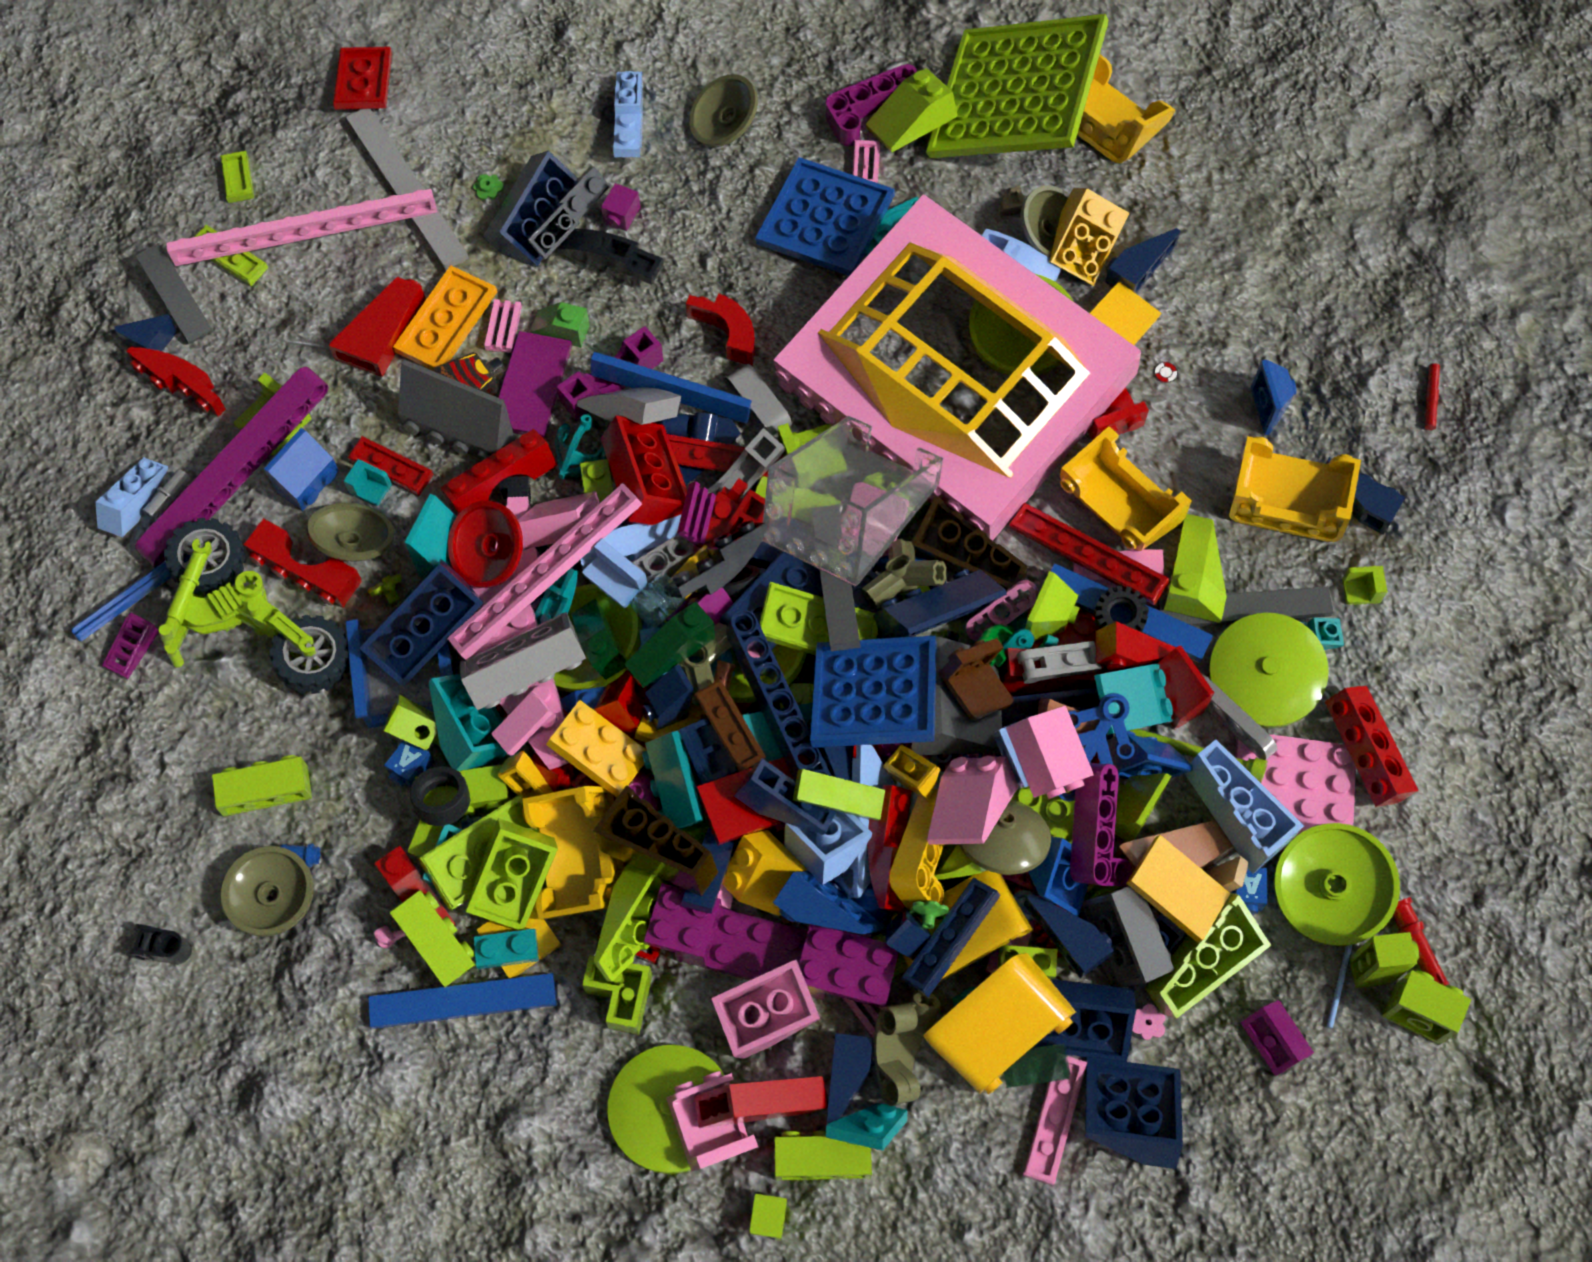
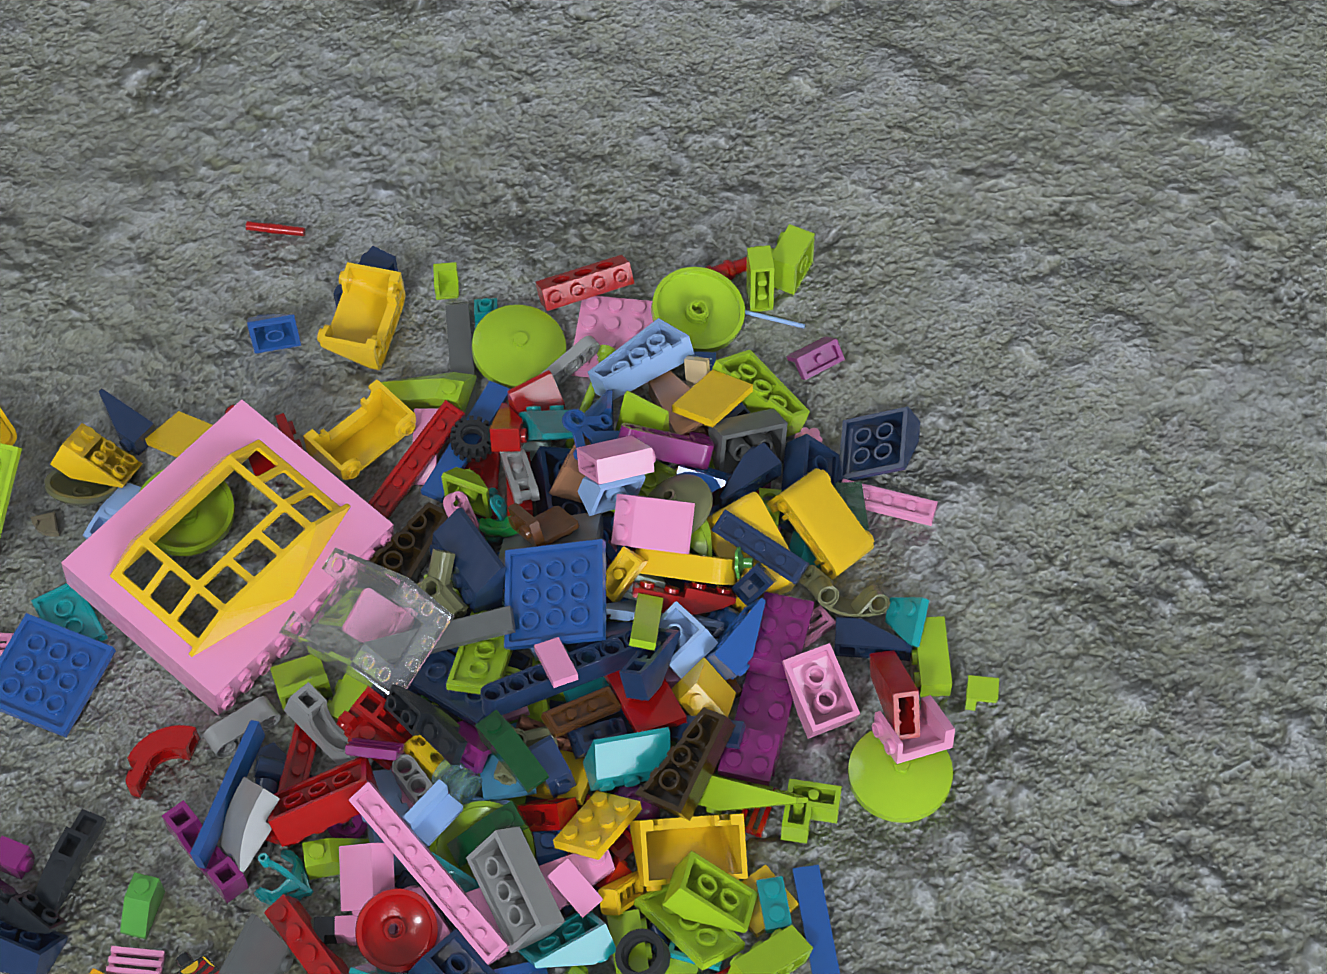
camera: 90 degrees left, 10 degrees down
magenta tile [498,331,572,439] -> none
none -> bright pink tile [534,637,578,688]

